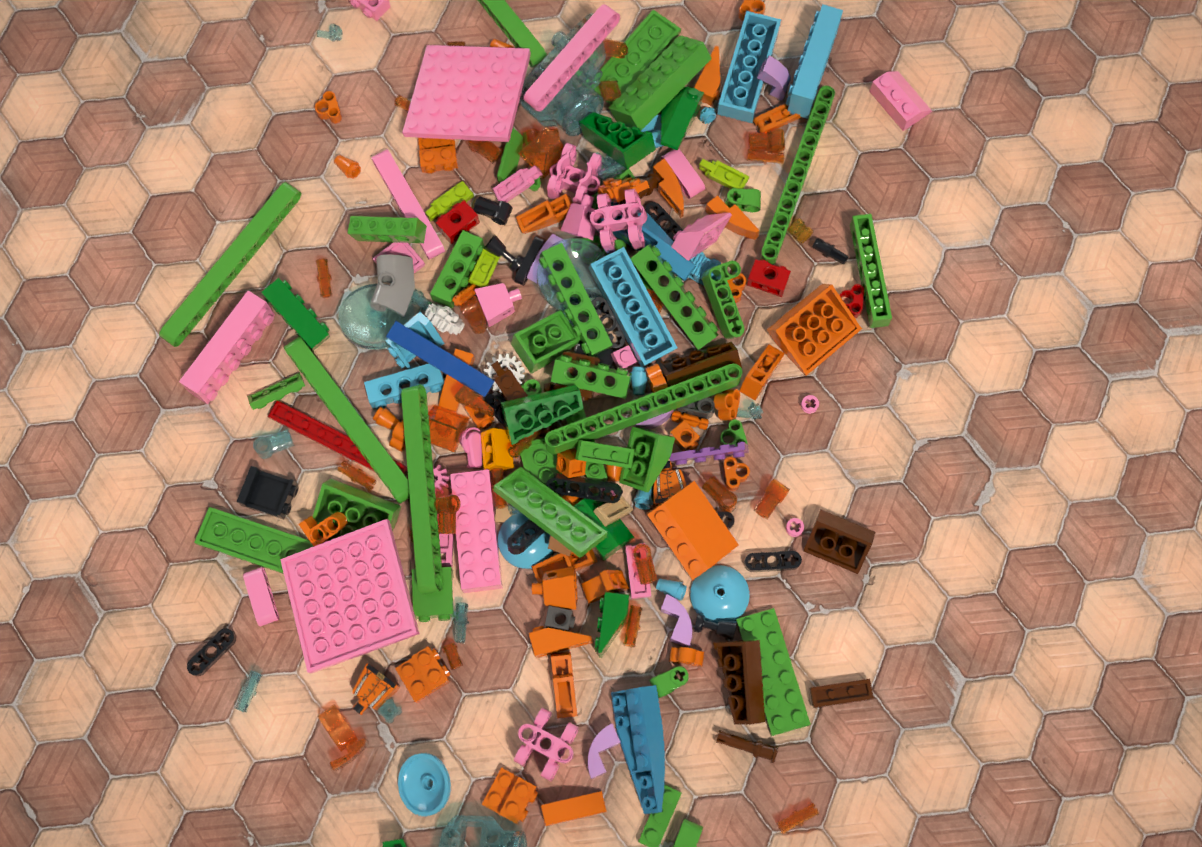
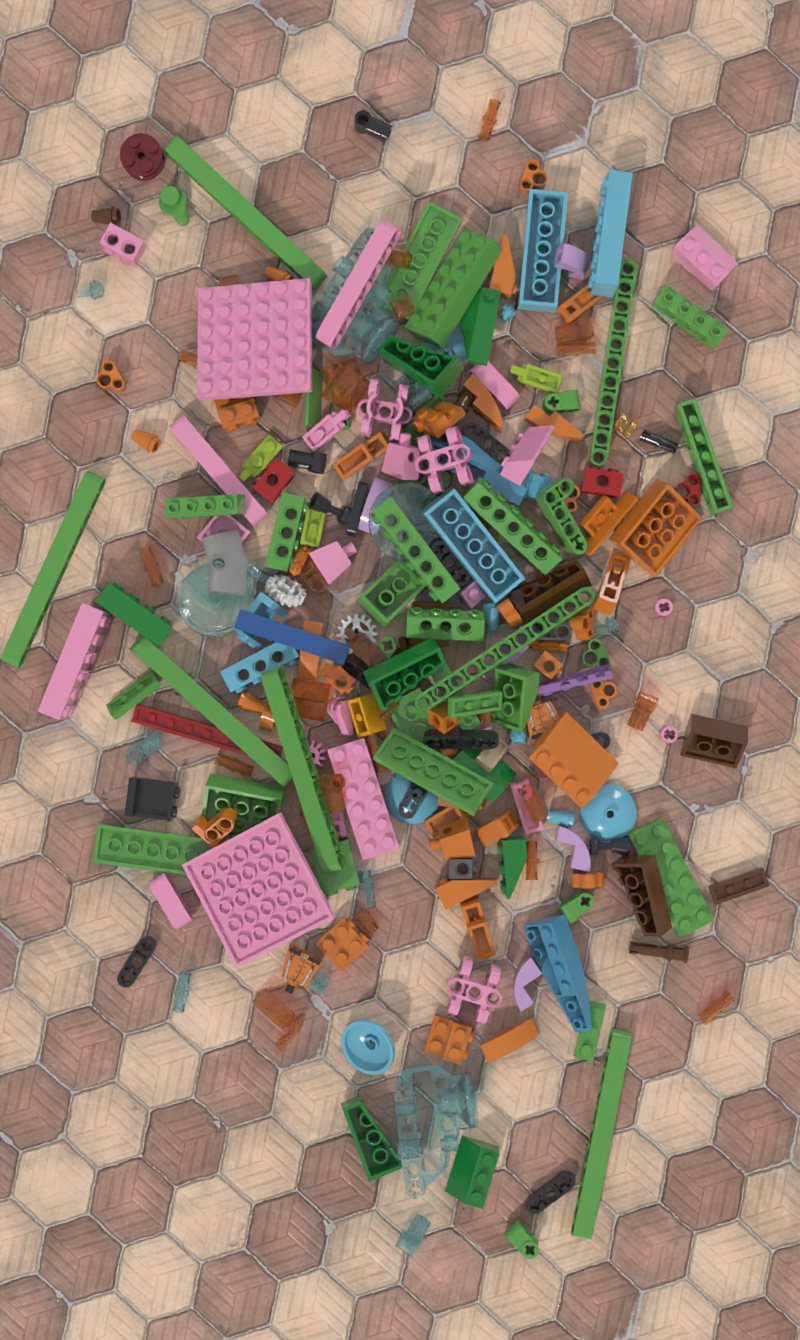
camera: 15 degrees left, 15 degrees up
clear orange piece [702,476,737,513] -> none
black beam [744,551,802,572] -> none
none -> orange bracket [579,492,638,557]
none -> bright green brick [652,285,729,350]

